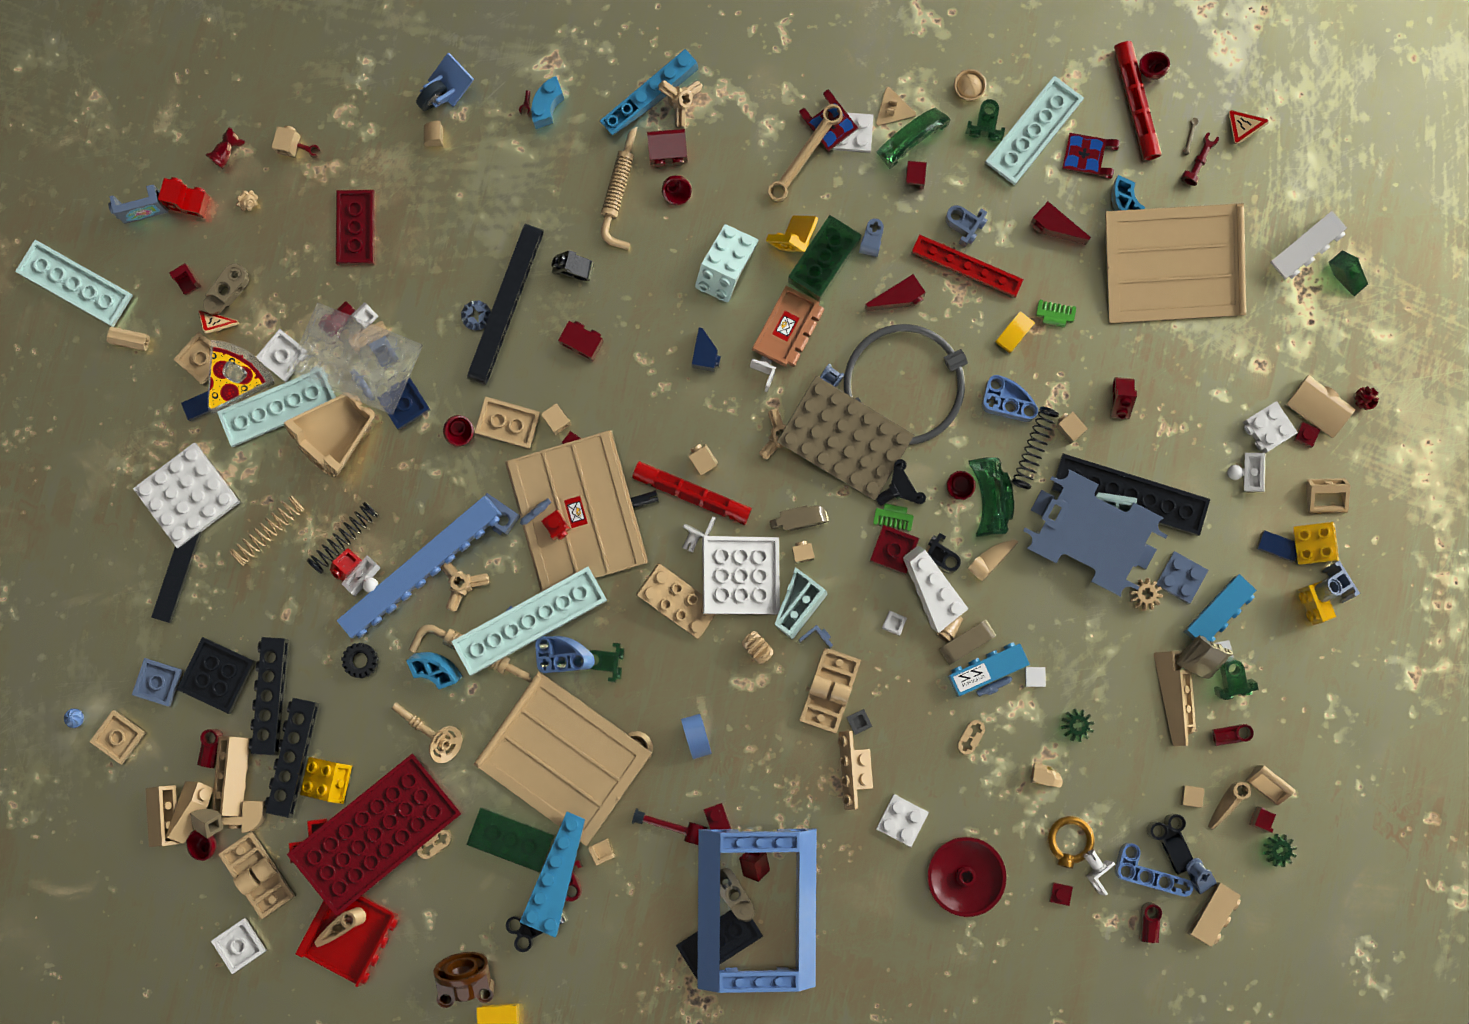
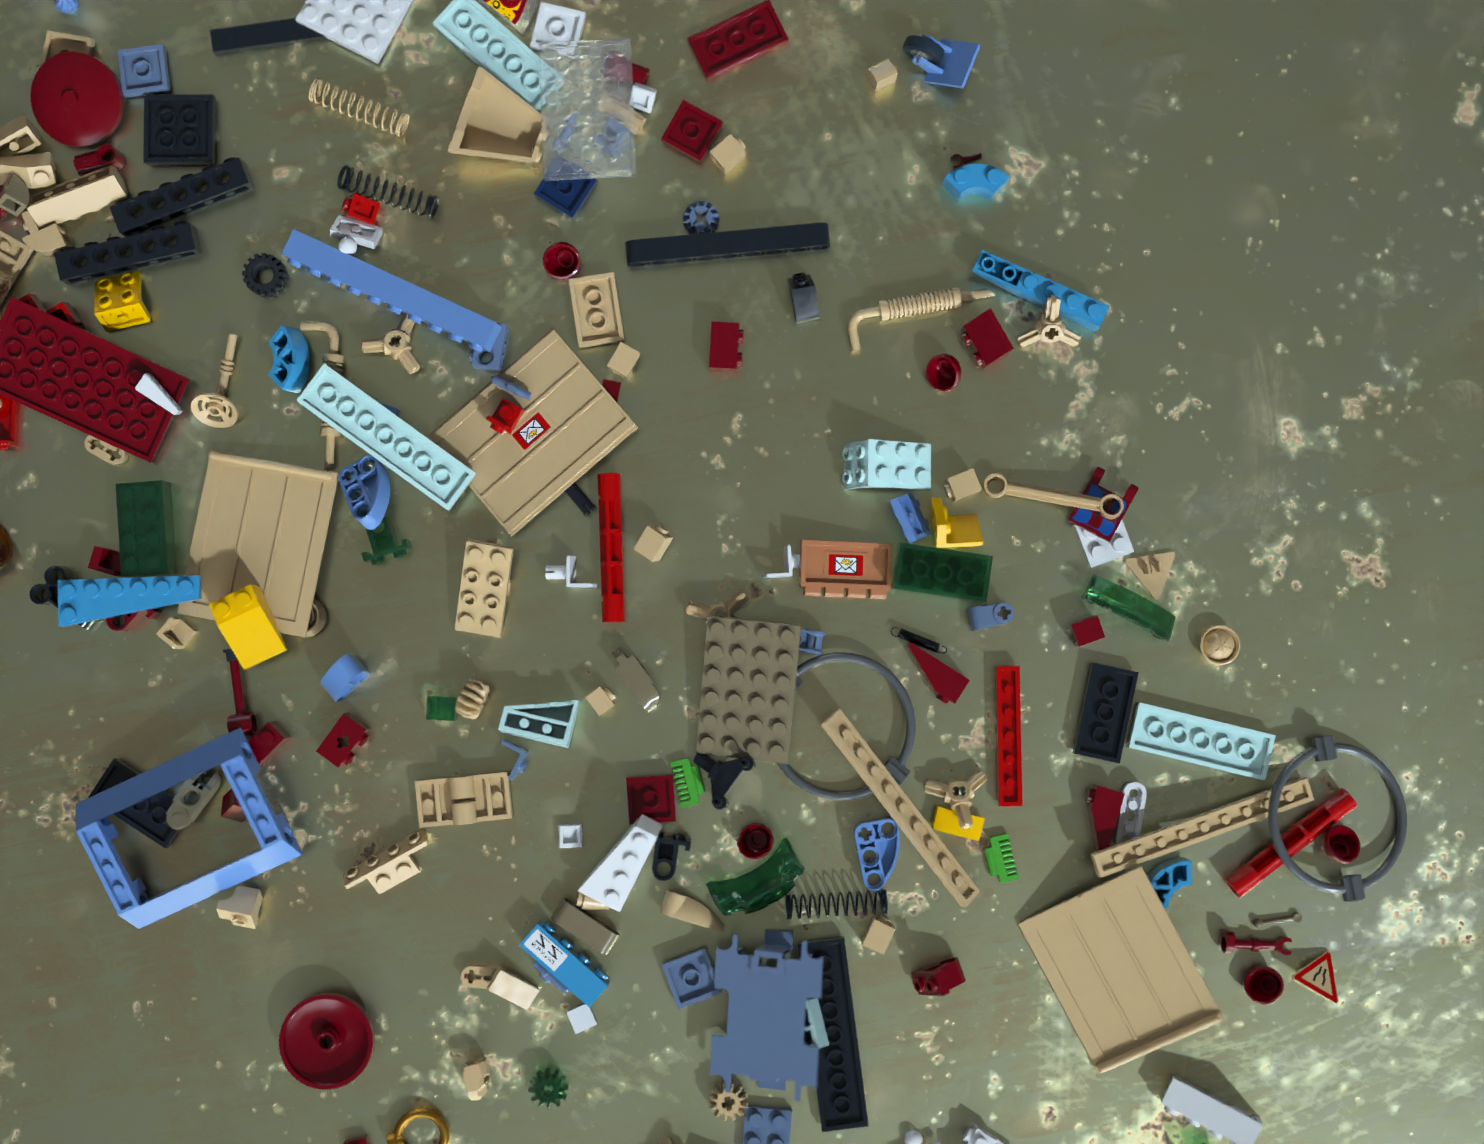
camera: 65 degrees right, 5 degrees up
dark blue slope [692,327,721,372] -> none
white plate [702,536,780,615] -> none
dark grey plate [846,709,873,735] -> none
white plate [876,794,929,847] -> none
sand blue pin [946,205,987,248] -> none
clear green pin [965,99,1005,142] -> none
dark red flag [1062,133,1120,179] -> none
none -> dark red dish [30,52,124,147]
none -> dark red panel [88,546,129,577]
none -> white slope [135,373,183,415]
none -> yellow slope [208,584,287,670]
none -> tan brick [216,885,263,929]
none -> dark red brick [316,712,371,768]
none -> clear green panel [426,696,458,721]
none -> tile [487,967,539,1010]
none -> dark red plate [661,100,723,163]
none -> sand blue plate [662,947,722,1009]
none -> tan brick [710,134,746,175]
none -> tan plate [821,709,980,907]
none -> medium blue plate [890,492,931,543]
none -> black piece [891,627,947,654]
none -> tan bush [924,770,987,829]
none -> tan brick [944,468,982,502]
none -> black plate [1073,662,1139,764]
none -> tan plate [1090,777,1314,878]
none -> white plate [1114,781,1147,845]
none -> dark red piece [1244,966,1284,1004]
none -> dark grey piece [1268,735,1407,902]

